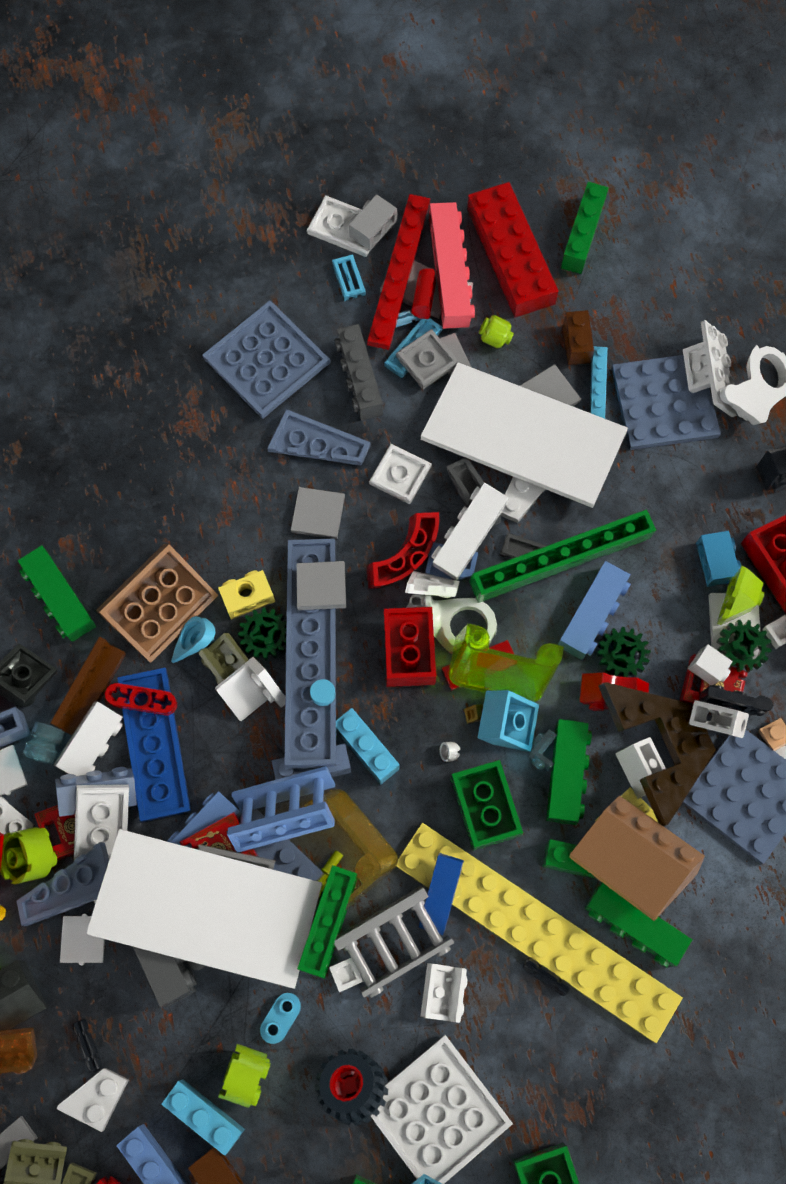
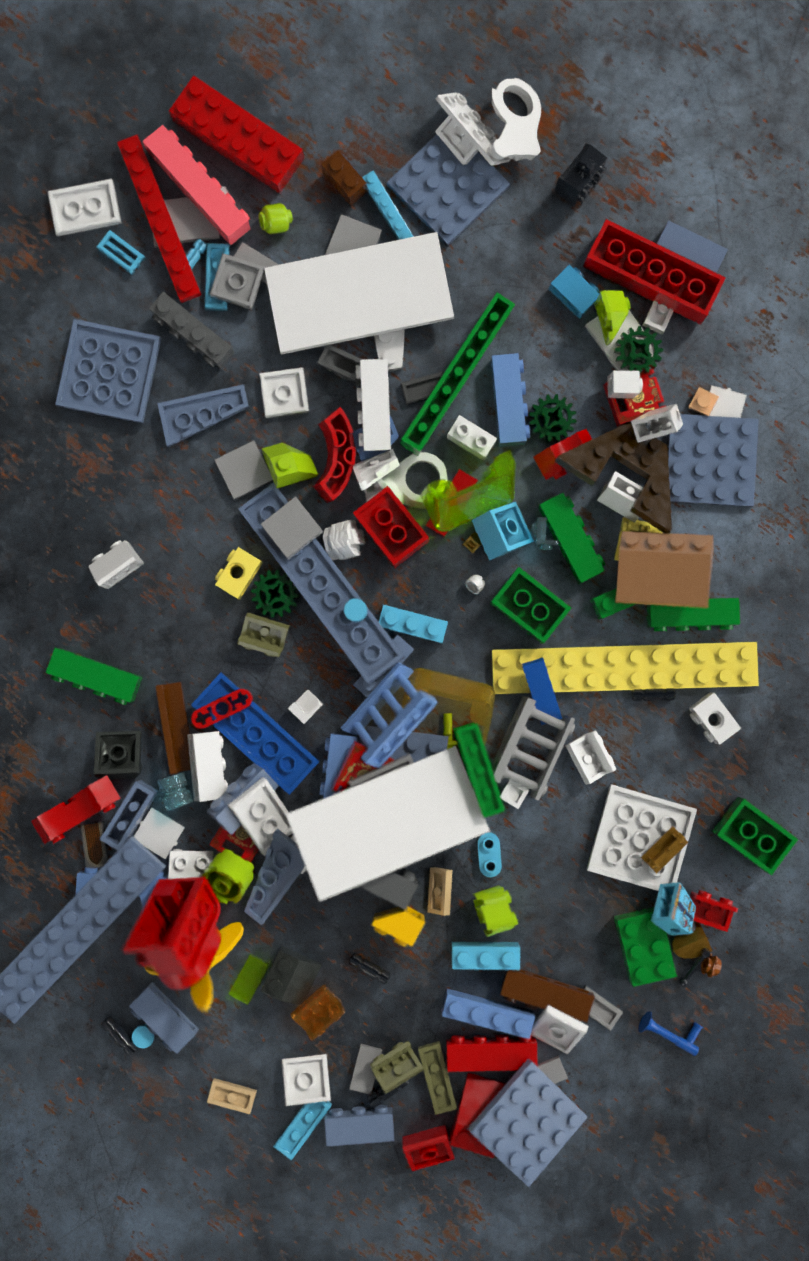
camera: 40 degrees left, 15 degrees up
white wing [57,1068,129,1132] -> none
white piece [60,914,105,965] -> none
medium nougat slope [95,544,218,663] -> none
medium azure piece [171,616,216,663] -> none
white bracket [215,657,286,721] -> none
black wheel [315,1049,389,1126] -> none
light grey brick [349,194,397,251] -> none
red brick [411,268,436,319] -> none
green brick [561,182,609,274] -> none
black hinge [699,685,774,716] -> none
none -> white slope [88,540,144,589]
none -> lime slope [261,442,318,489]
none -> white panel [288,690,324,724]
none -> white hair [323,520,366,560]
none -> yellow slope [372,906,425,947]
none -> tan plate [428,867,452,916]
none -> white brick [447,415,497,461]
none -> pearl gold hinge [641,826,688,874]
none -> white brick [689,692,741,744]

